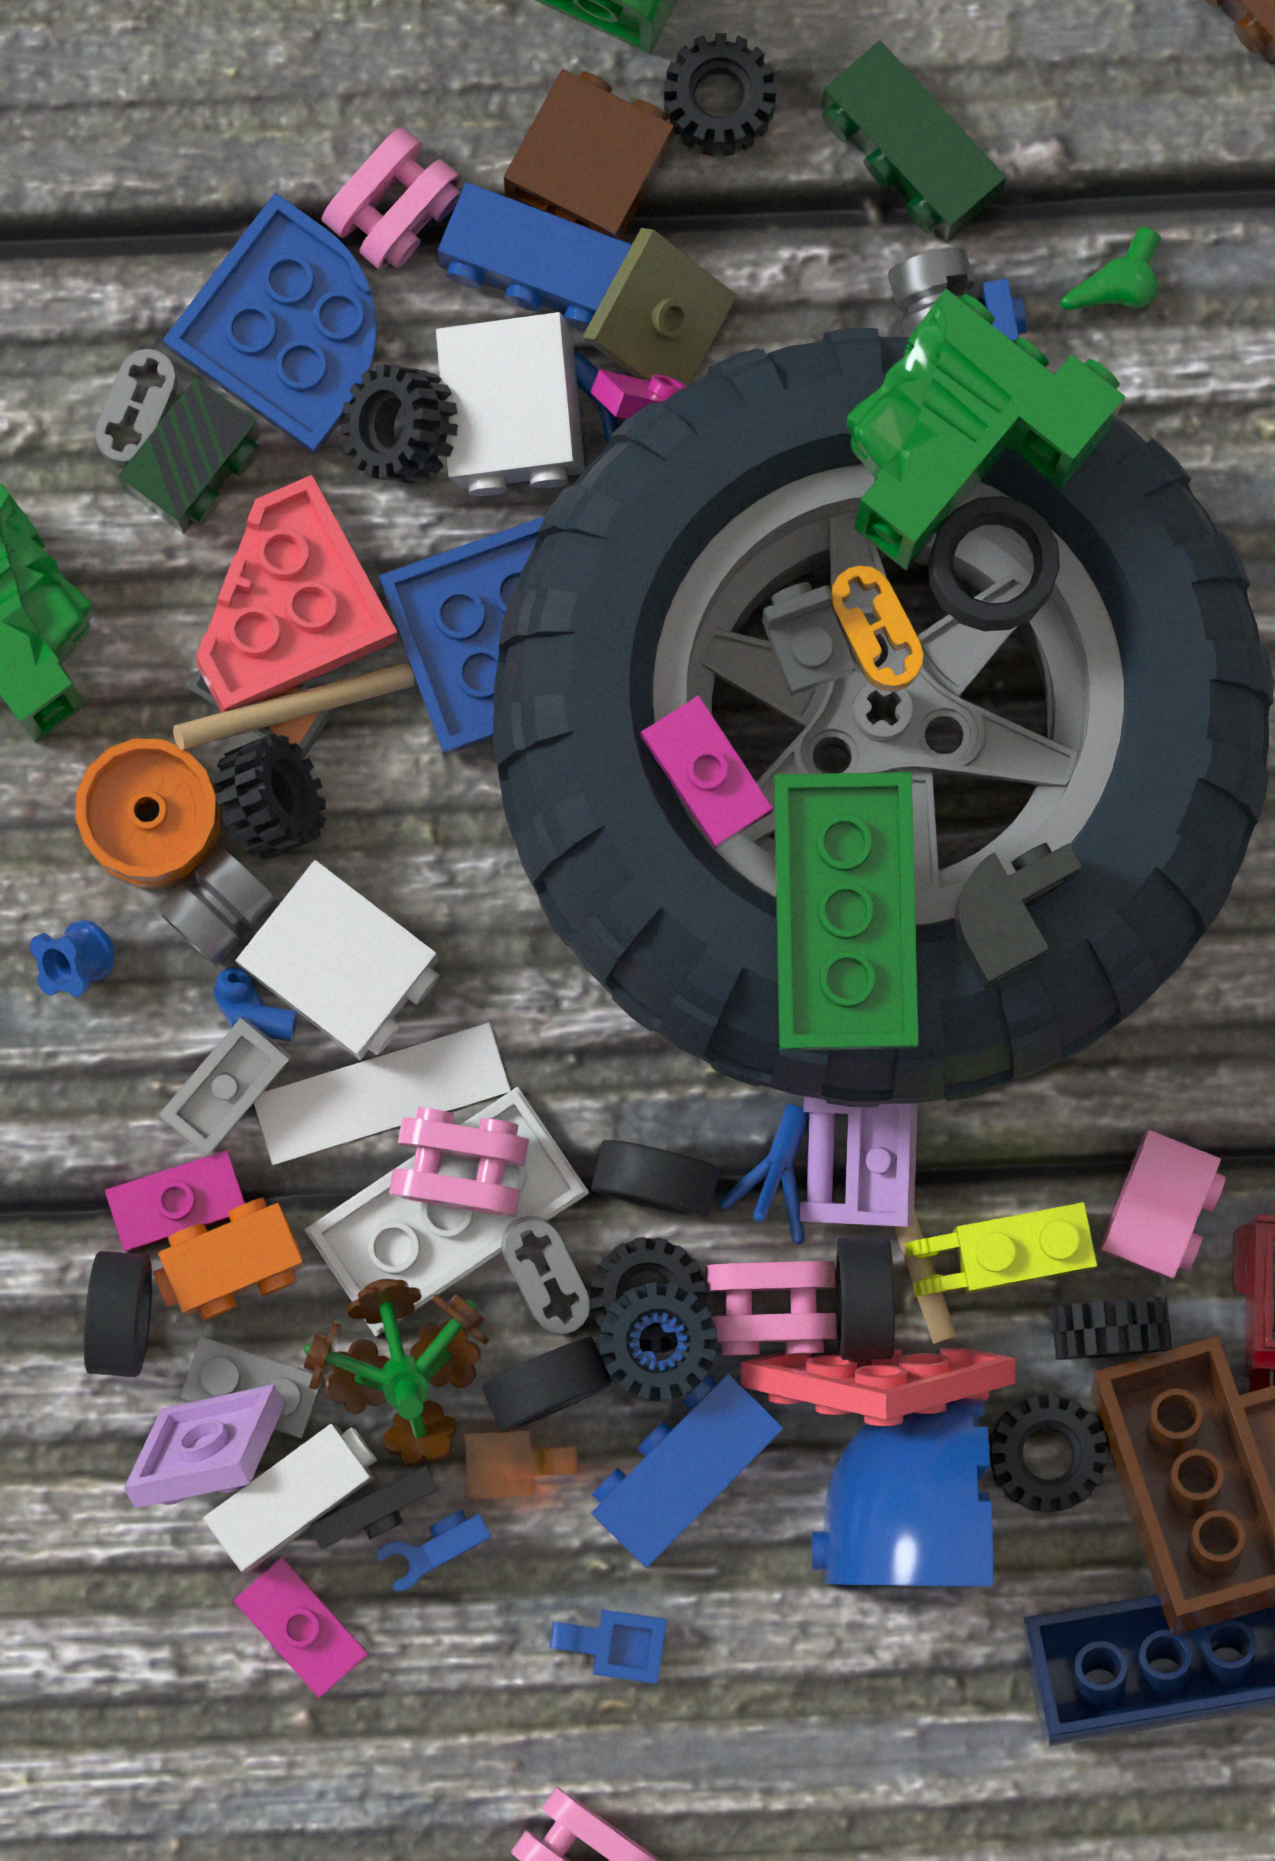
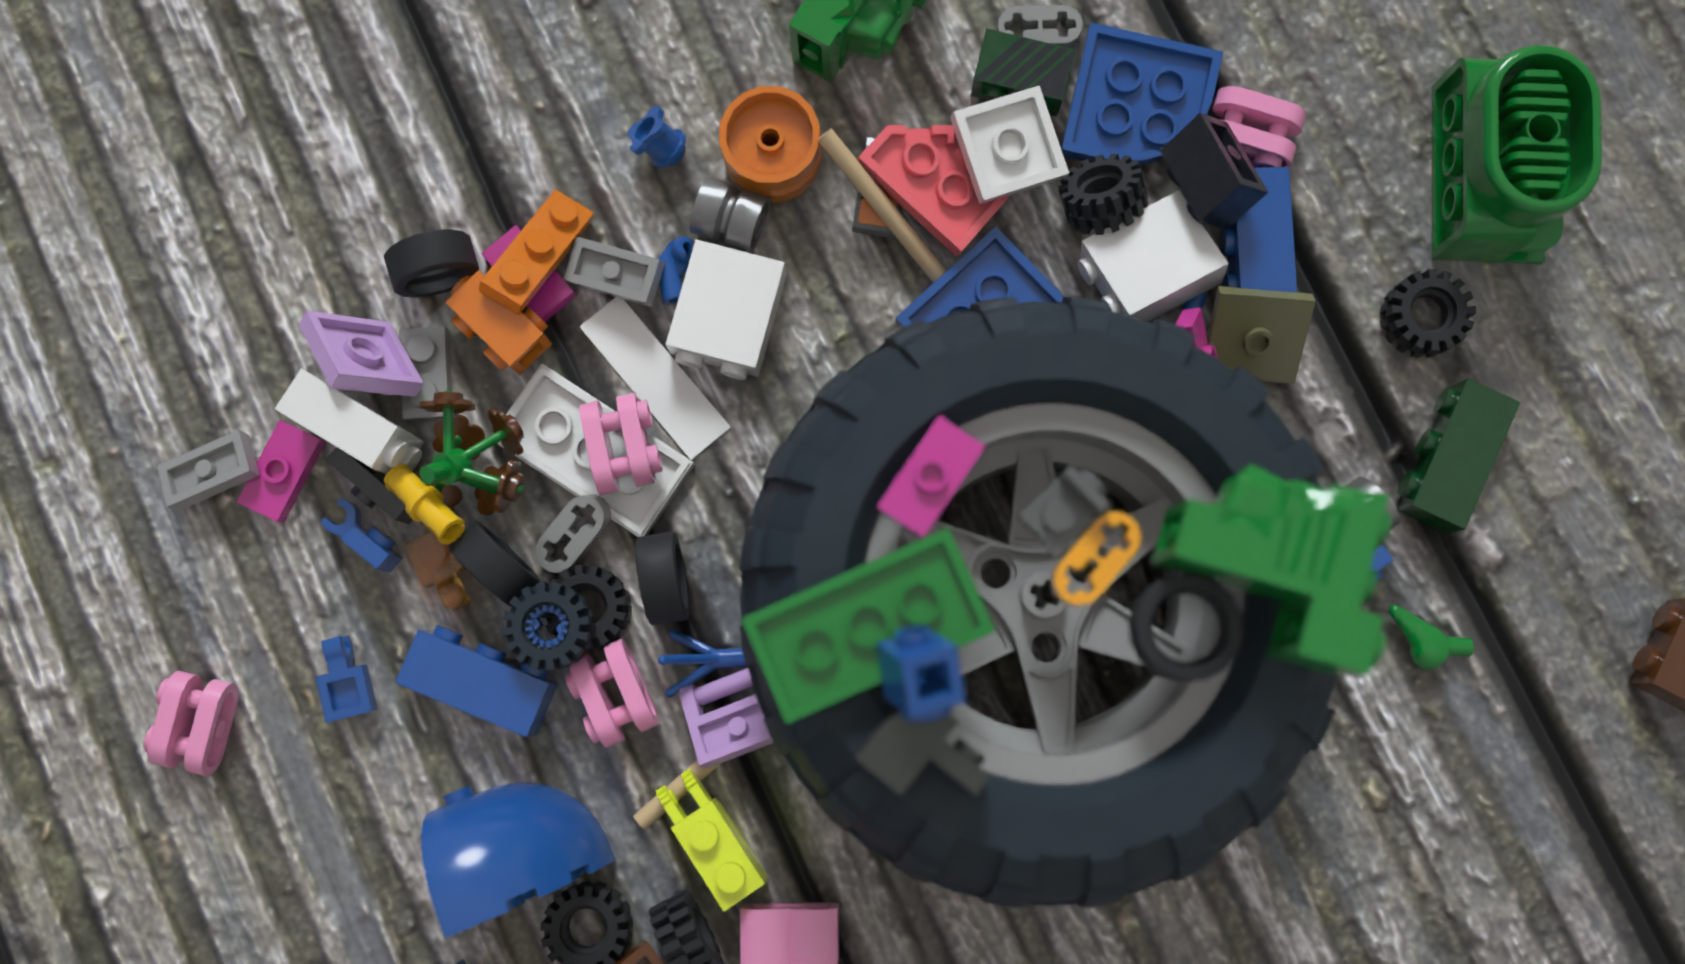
camera: 75 degrees right, 0 degrees up
black tyre [214,734,326,859] -> none
reddish brown brick [503,69,674,240] -> none
coral plate [741,1348,1016,1426] -> none
black tyre [836,1236,895,1360] -> none
none -> light grey plate [156,430,260,511]
none -> yellow pin [384,464,465,545]
none -> orange plate [479,189,594,315]
none -> blue brick [876,626,965,722]
none -> white plate [950,85,1069,205]
none -> black brick [1160,113,1269,229]

